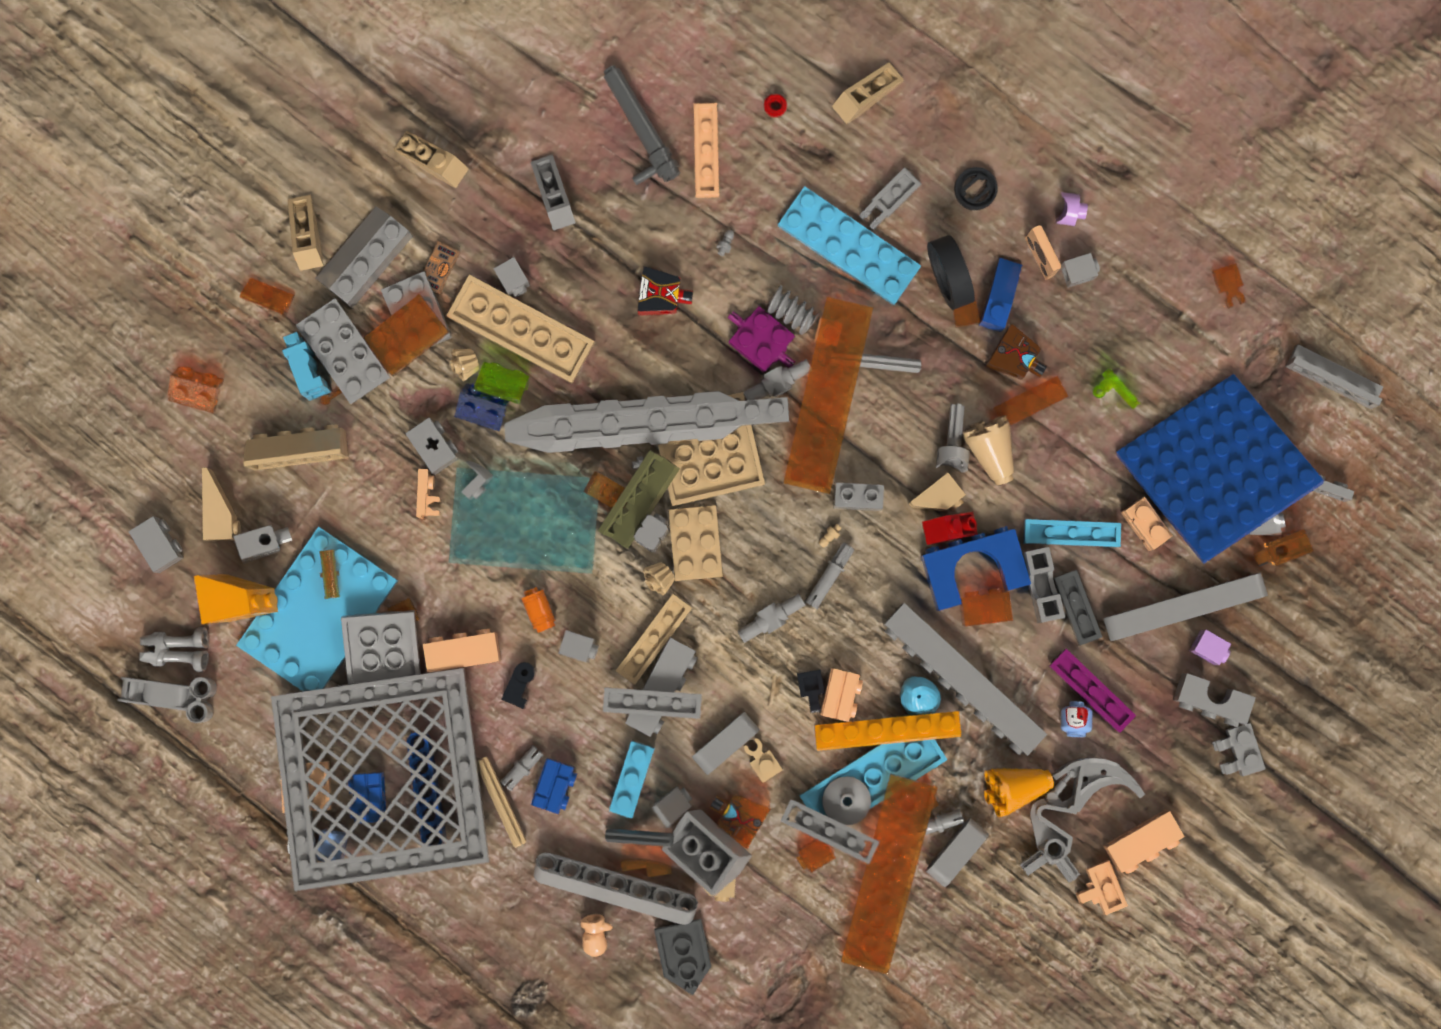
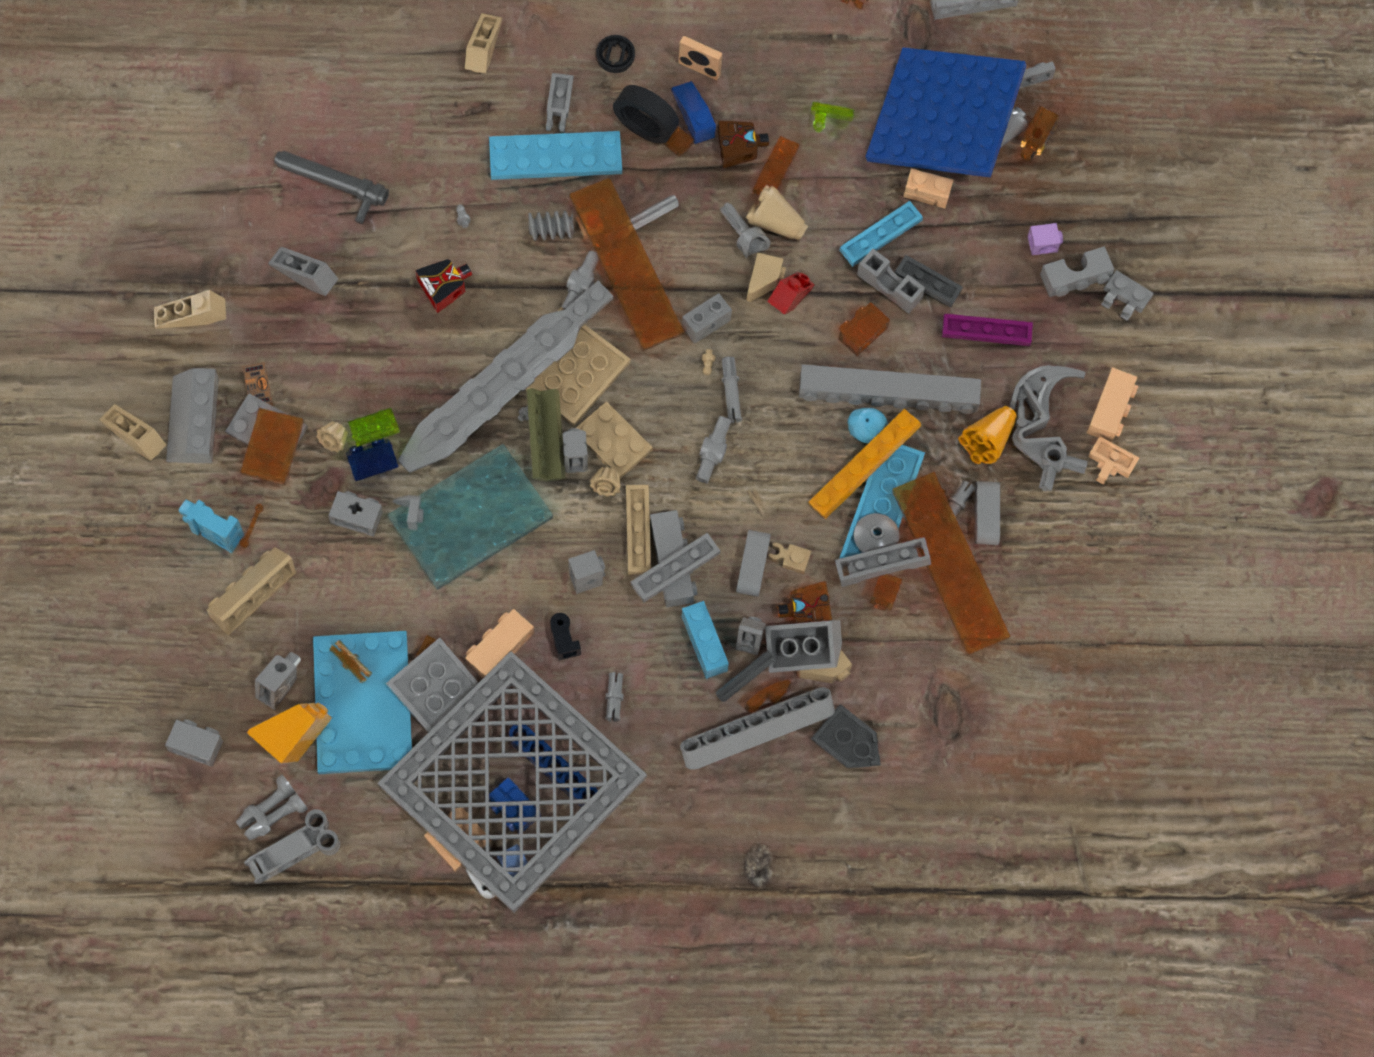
camera: 40 degrees left, 15 degrees down
clear orange bracket [167,366,224,413] -> none
tan slope [202,468,241,541] -> none
clear orange slope [239,278,295,317] -> none
light grey plate [296,298,391,404] -> none
light nougat plate [416,469,441,519] -> none
tan plate [447,275,595,384] -> none
tan axle [477,757,527,847] -> none
light grey brick [493,257,530,297] -> none
orange head [521,587,556,633] -> none
blue brick [531,758,578,814] -> none
light nougat animal [580,914,613,957] -> none
clear orange plate [583,471,628,508] -> none
light nougat tile [693,103,719,198] -> none
magenta plate [728,306,796,373] -> none
red plate [764,94,787,118] -> none
black plate [797,670,825,713] -> none
light nougat brick [820,668,863,722] -> none
blue arch [920,526,1031,611] -> none
lavender piece [1056,192,1088,226] -> none
light grey brick [1061,253,1100,288] -> none
head [1061,701,1093,737] -> none
light grey beam [1103,573,1268,641] -> none

